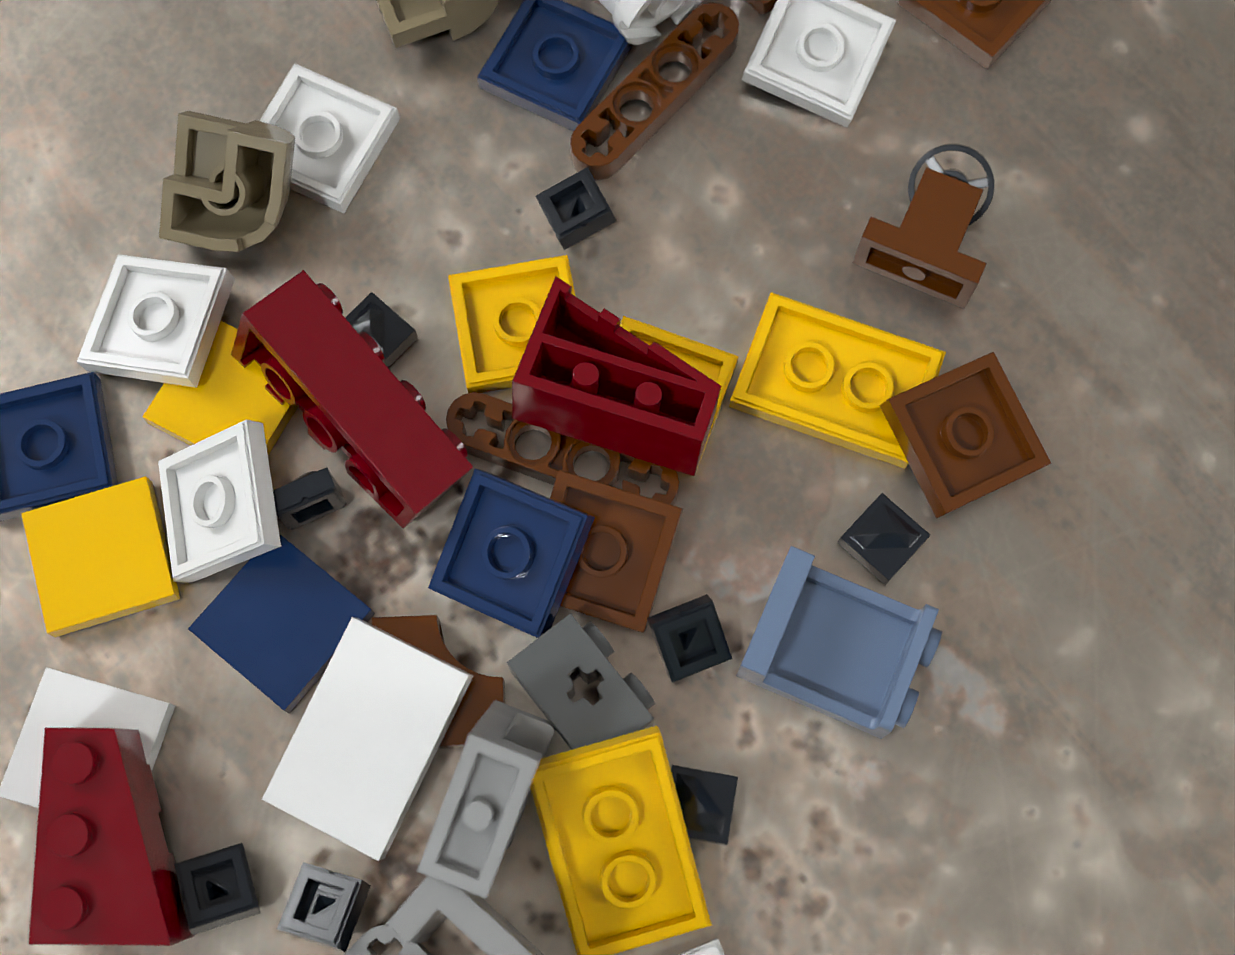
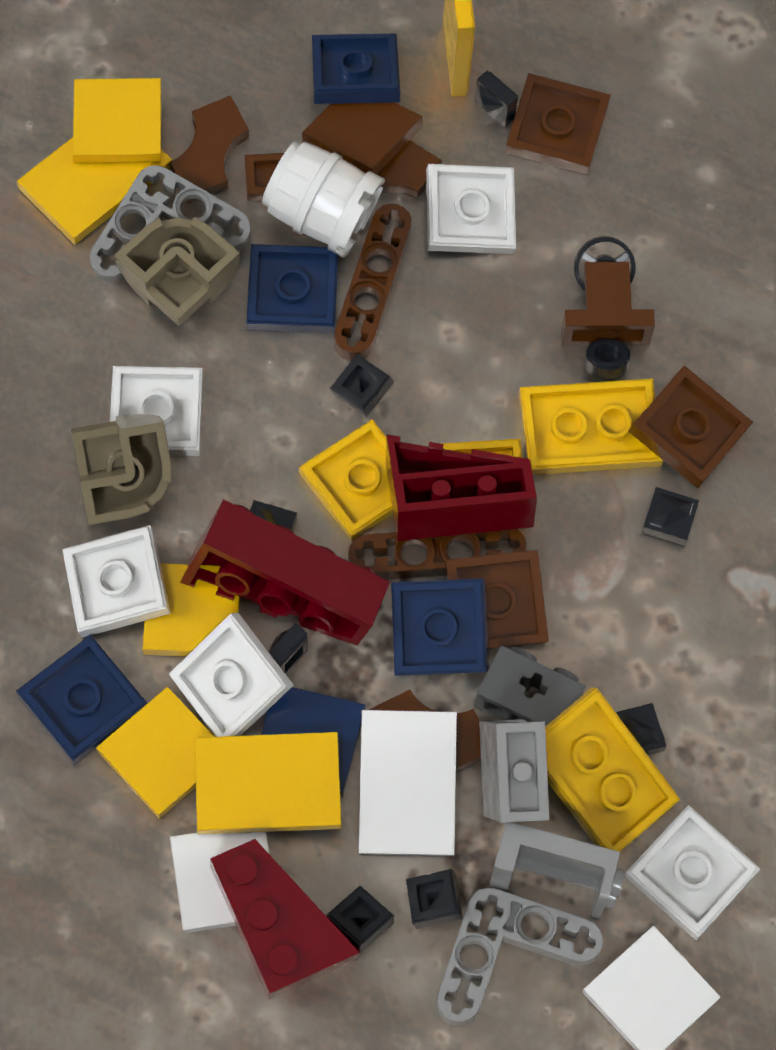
camera: 30 degrees left, 5 degrees down
black tile [647,594,733,683] -> none
sand blue panel [736,546,942,739] -> none
none -> yellow tile [195,732,341,835]
none -> black tile [585,339,630,381]

